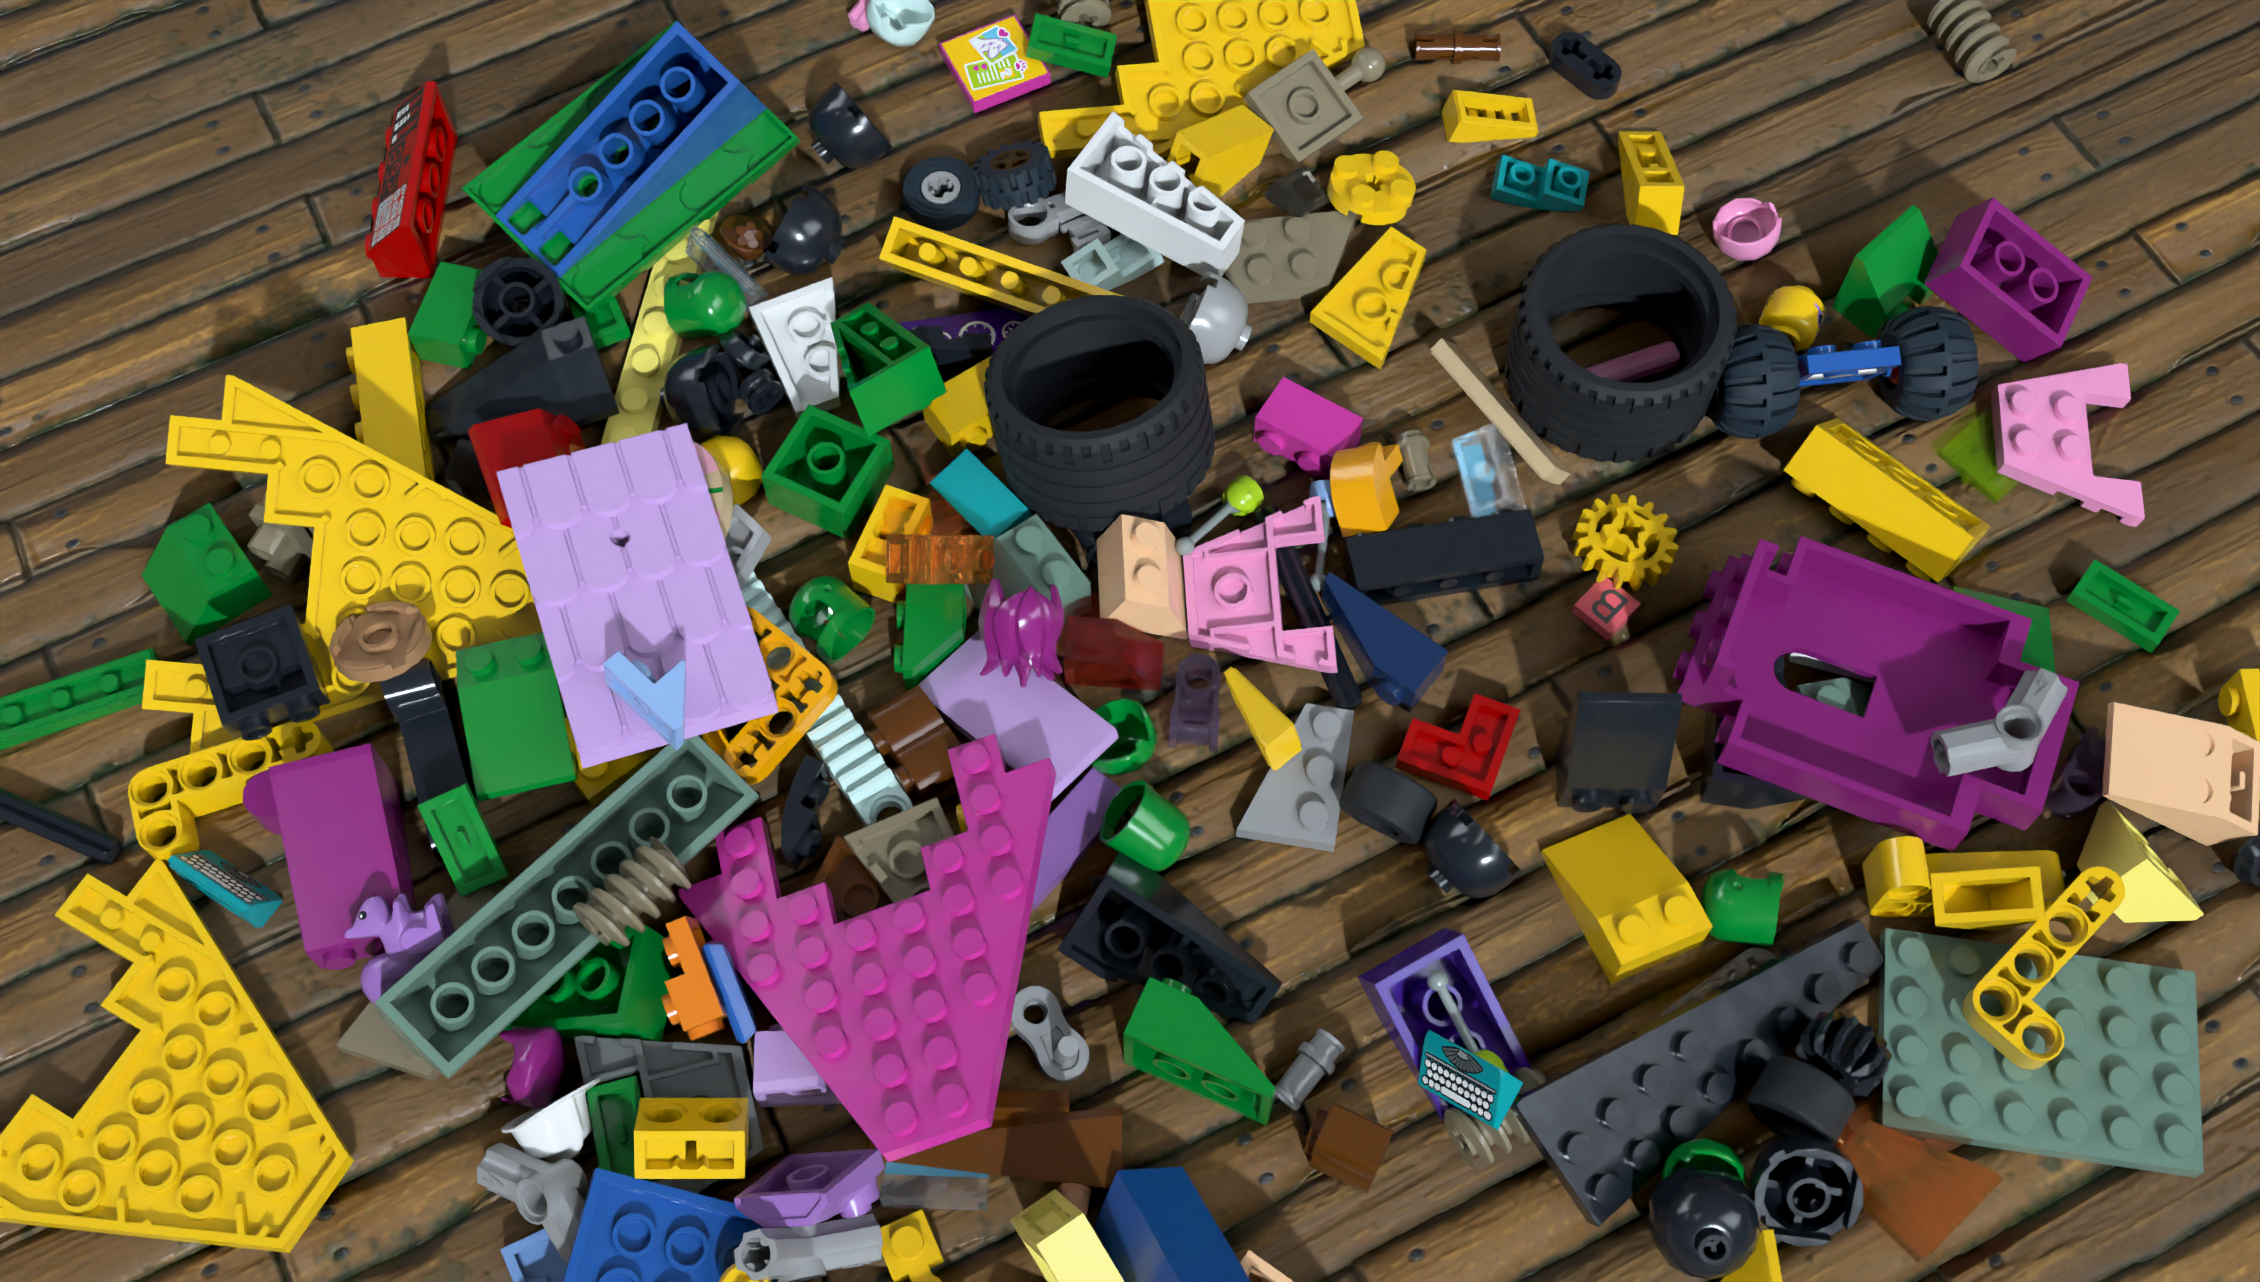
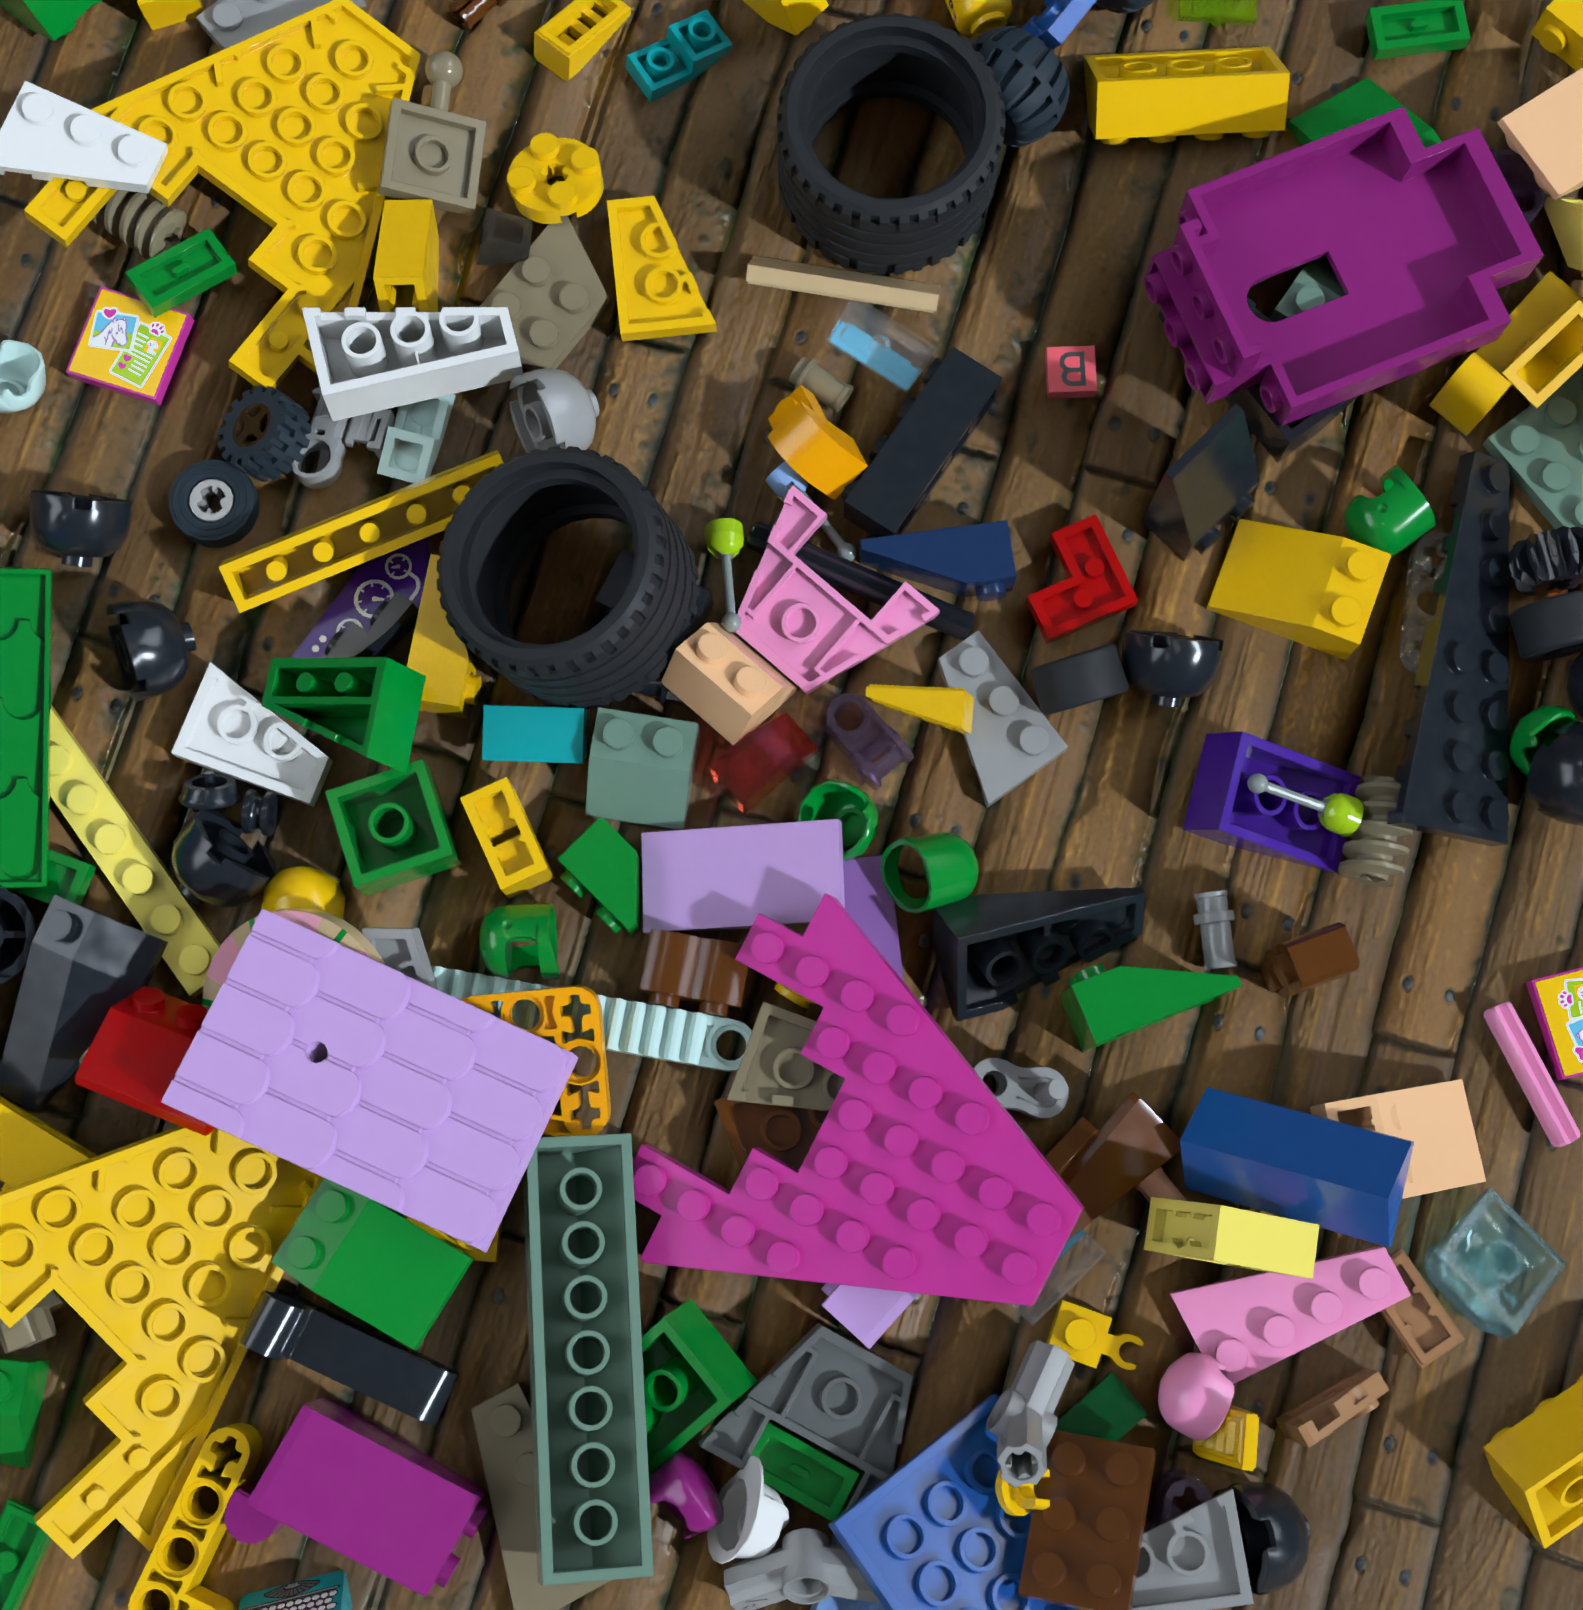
camera: 45 degrees left, 15 degrees up
black plate [194,604,331,741] -> none
medium nougat tile [329,601,432,683] -> none
medium lavender animal [344,893,455,1005] -> none
green plate [417,783,510,897] -> none
clear smoke slope [444,439,492,501] -> none
dark tan piece [573,836,691,948] -> none
light blue slope [603,651,687,751] -> none
yellow brick [634,1098,749,1179] -> none
orange plate [661,916,728,1041] -> none
green helmet [664,270,746,340] -> none
clear slope [685,226,769,313] -> none
tile [701,940,758,1044] -> none
reddish brown hat [720,215,774,260] -> none
medium lavender slope [734,1149,885,1228] -> none
black slope [781,754,830,871] -> none
clear orange brick [886,534,995,585] -> none
magenta hair [978,579,1064,688] -> none
dark pink brick [1253,377,1363,480] -> none
slope [1418,1030,1523,1130] -> none
yellow gear [1572,494,1679,591] -> none
bright pink axle [1585,341,1680,382] -> none
light grey piece [1930,668,2068,777] -> none

